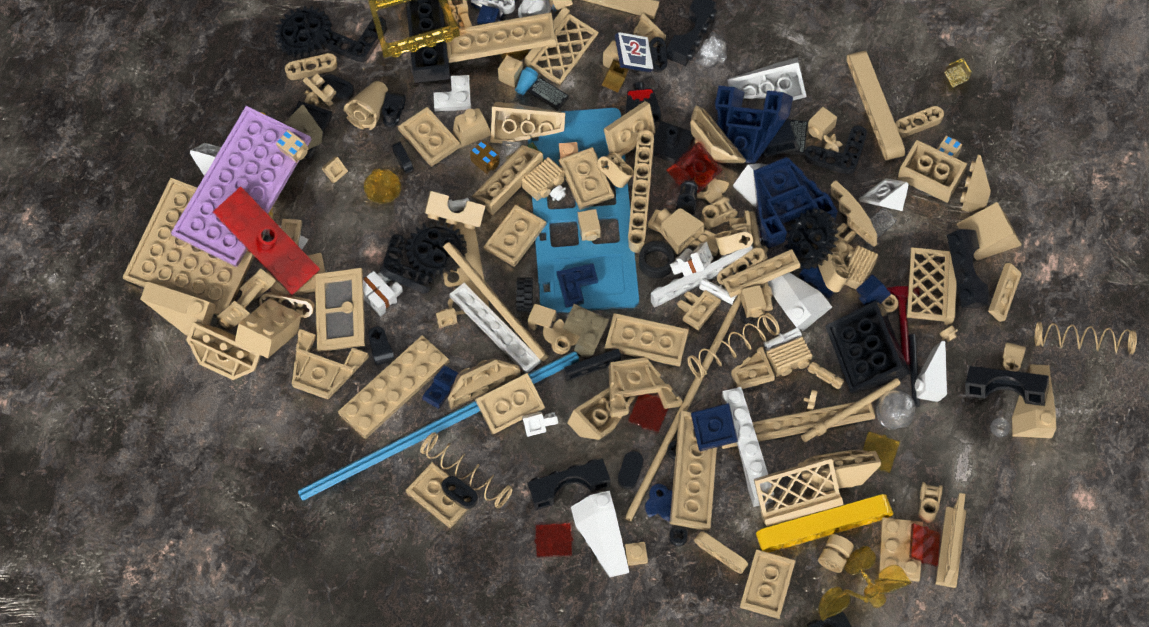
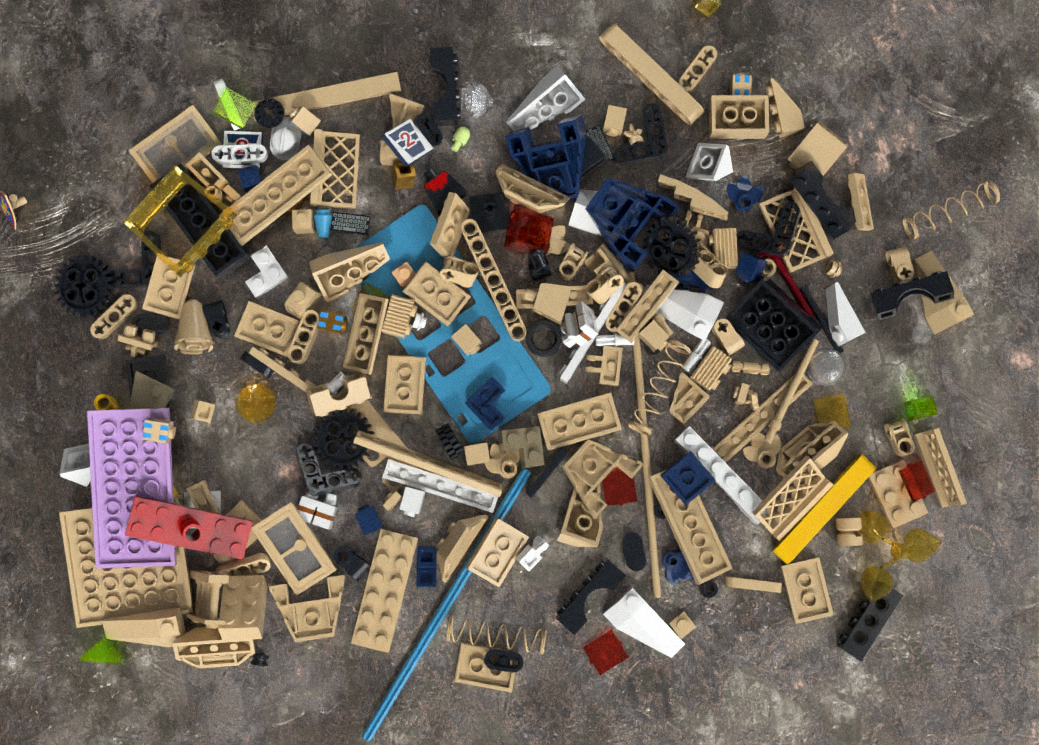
camera: 30 degrees left, 20 degrees up
none -> clear neon green slope [80,638,125,664]
none -> tan plate [141,254,195,319]
none -> tan plate [249,347,316,392]
none -> black bush [250,653,269,666]
none -> tan beam [287,310,320,365]
none -> dark blue brick [355,504,384,536]
none -> white brick [400,487,426,517]
none -> yellowish green cylinder [451,127,470,152]
none -> tan piece [711,319,745,356]
none -> dark blue plate [727,175,763,212]
none -> tan plate [733,383,750,405]
none -> black beam [736,202,801,257]
none -> tan plate [743,433,781,468]
none -> clear neon green slope [904,396,938,421]

